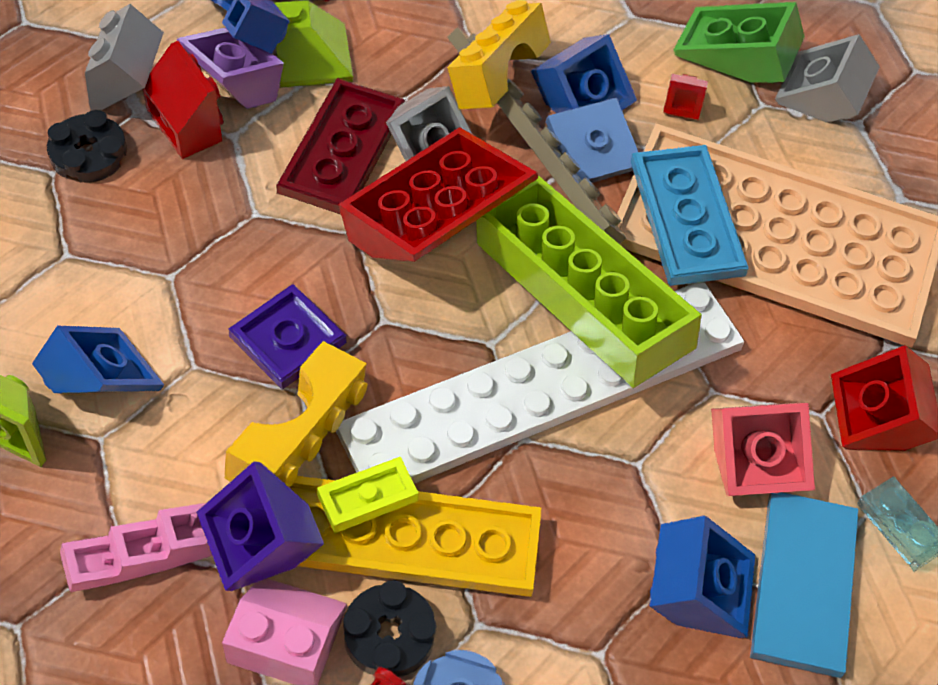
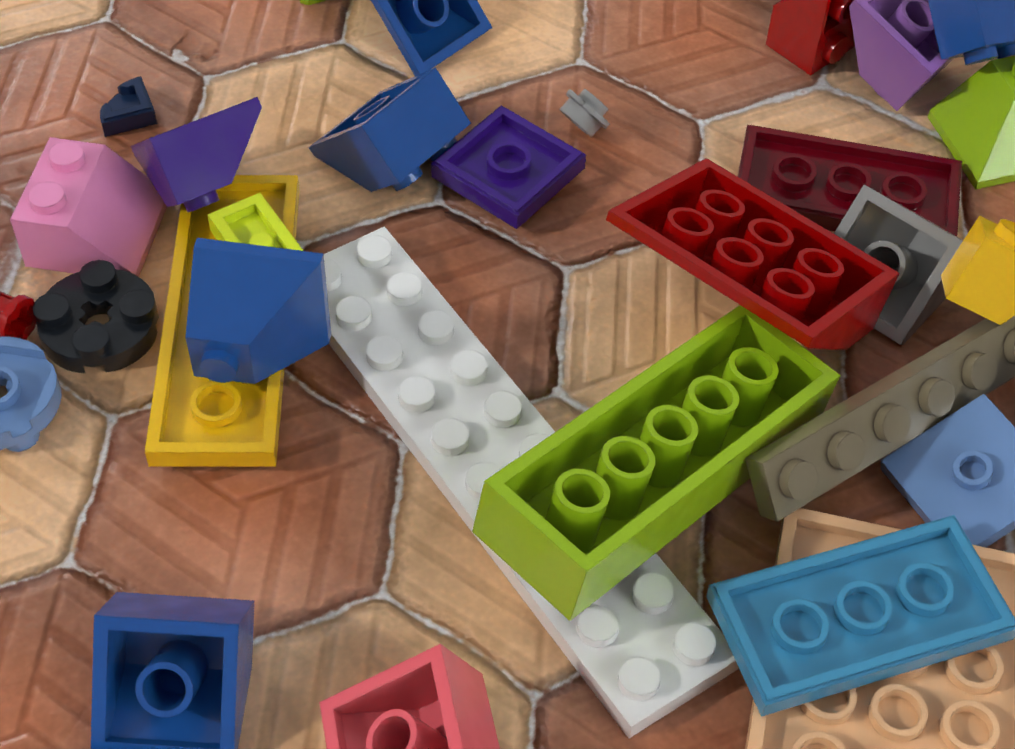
camera: 85 degrees right, 5 degrees down
bright pink slope [60,503,212,592] -> none
yellow arch [224,341,368,488] -> none
none -> dark blue tile [100,76,157,137]
none -> blue slope [185,238,332,384]
none -> blue slope [308,68,471,192]
none -> light grey plate [559,88,610,138]

